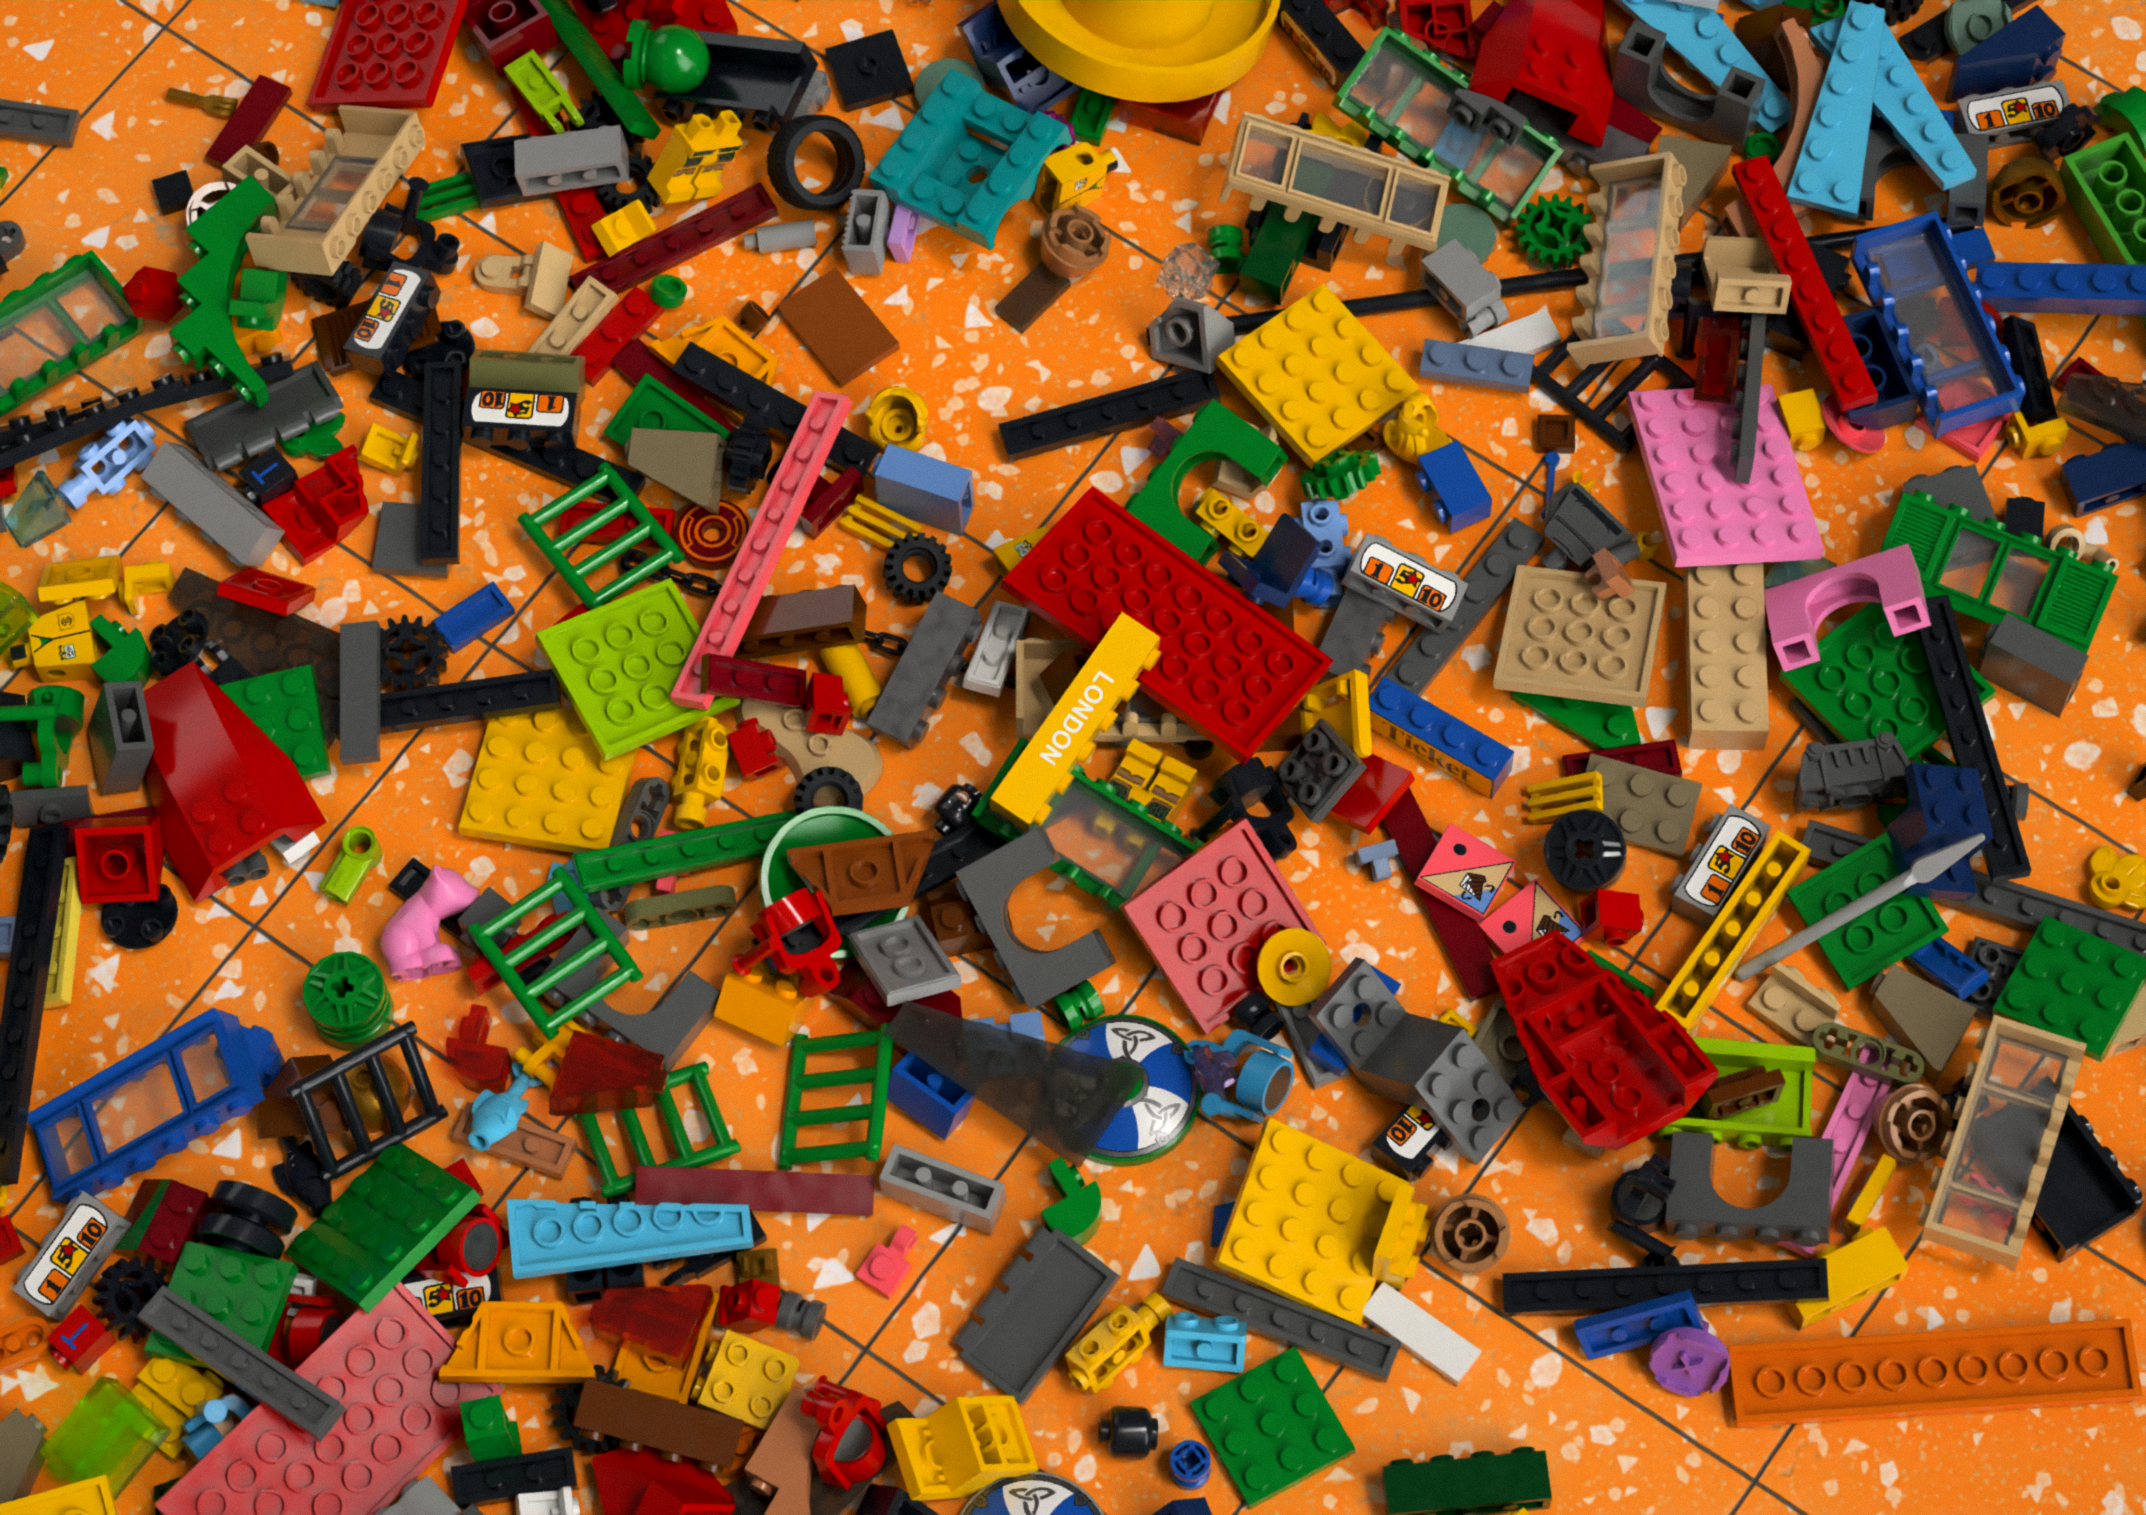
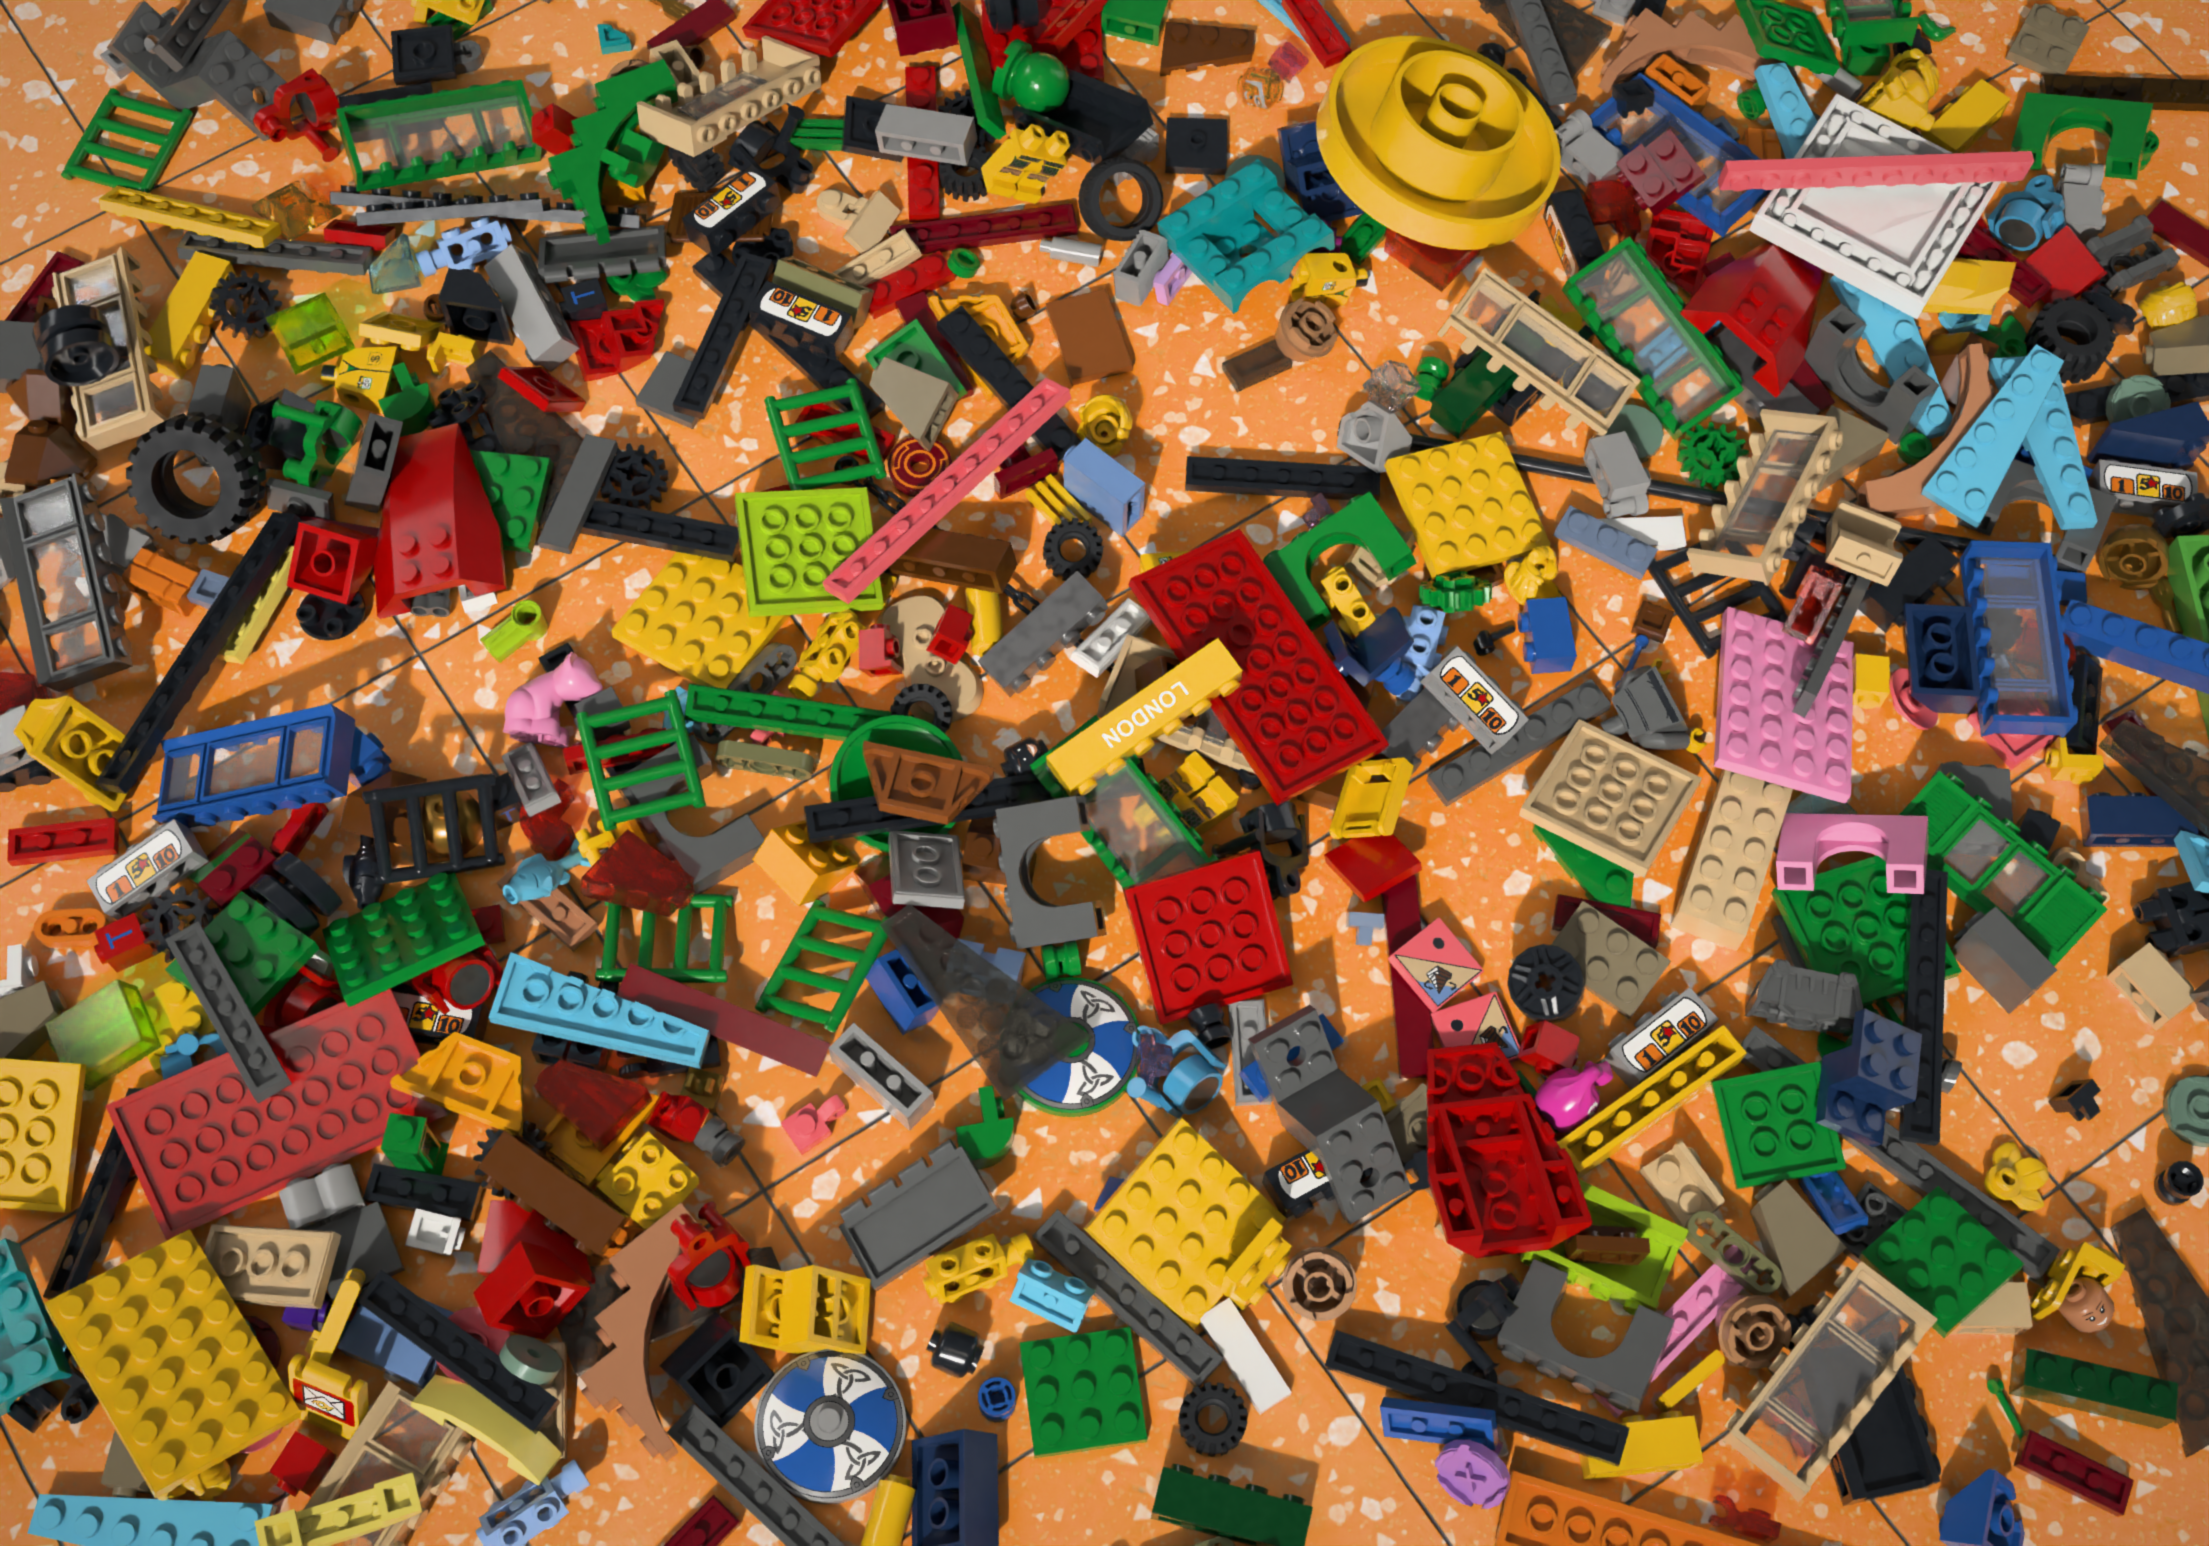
camera: 15 degrees right, 0 degrees up
black tile [152,170,194,216] -> none
green wheel [303,951,394,1051] -> none
yellow bracket [357,423,420,477] -> none
blue tile [431,581,515,654] -> none
lime hinge [503,49,585,135] -> none
yellow bracket [591,199,656,257] -> none
dark red tile [700,653,807,709] -> none
black gear [725,413,773,495] -> none
red piece [732,887,842,998] -> none
yellow dish [1256,928,1331,1006] -> none
dark grey tile [1275,718,1367,825] -> none
blue brick [1369,677,1514,799] -> none
dark grey slope [1447,88,1528,147] -> none
yellow tile [1527,771,1603,825] -> none
nougat tile [1584,547,1635,600] -> none
red plate [1731,154,1878,412] -> none
light grey piece [1734,833,1985,981] -> none
none -> red plate [269,802,329,859]
none -> reddish brown hinge [423,294,445,322]
none -> black slope [438,268,514,346]
none -> black brick [491,772,528,831]
none -> light grey tile [502,741,561,817]
none -> teal tile [597,24,632,55]
none -> black tyre [1178,1382,1248,1457]
none -> black hand [1473,625,1515,656]
none -> dark pink piece [1534,1061,1613,1134]
none -> clear red plate [1708,1495,1782,1544]
none -> pearl gold piece [2147,578,2183,635]

